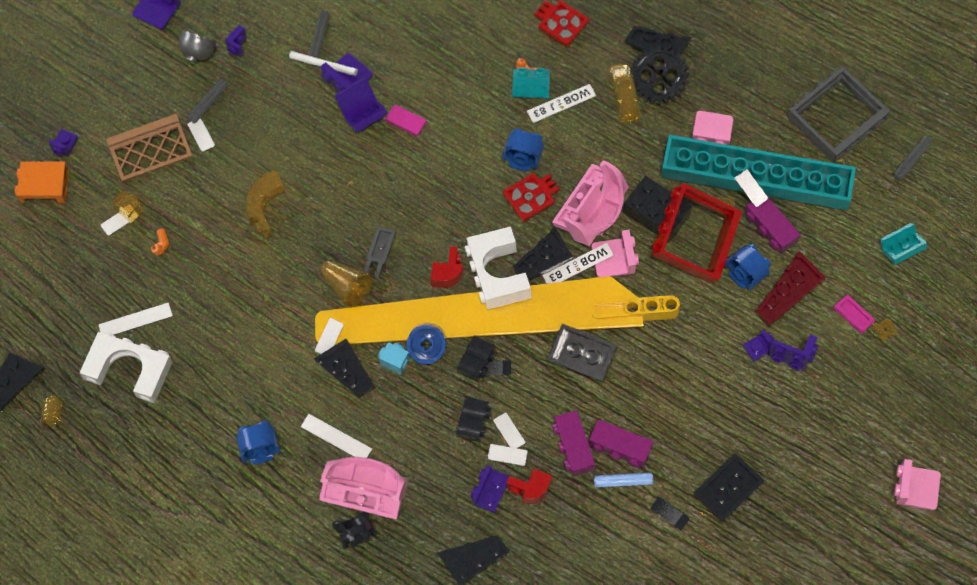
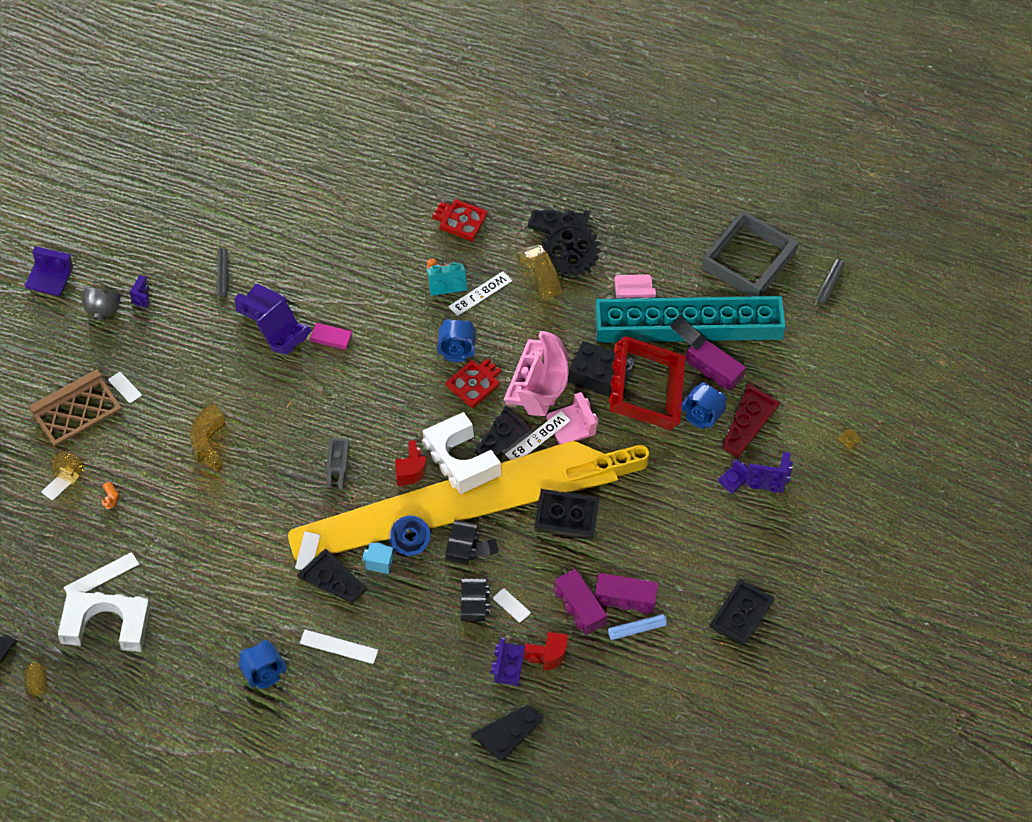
camera: 20 degrees left, 10 degrees down
dark grey axle [187,78,228,123] -> none
white bar [289,51,357,76] -> none
bright pink piece [319,457,409,519] -> none
clear yellow cone [321,260,373,308] -> none
black hair [332,511,377,549] -> none
white sticker [488,444,527,466] -> none
black sticker [650,497,690,530] -> none
dark pink tile [833,294,876,335] -> none
teal bracket [881,223,927,265] -> none
bright pink bracket [894,459,941,510] -> none

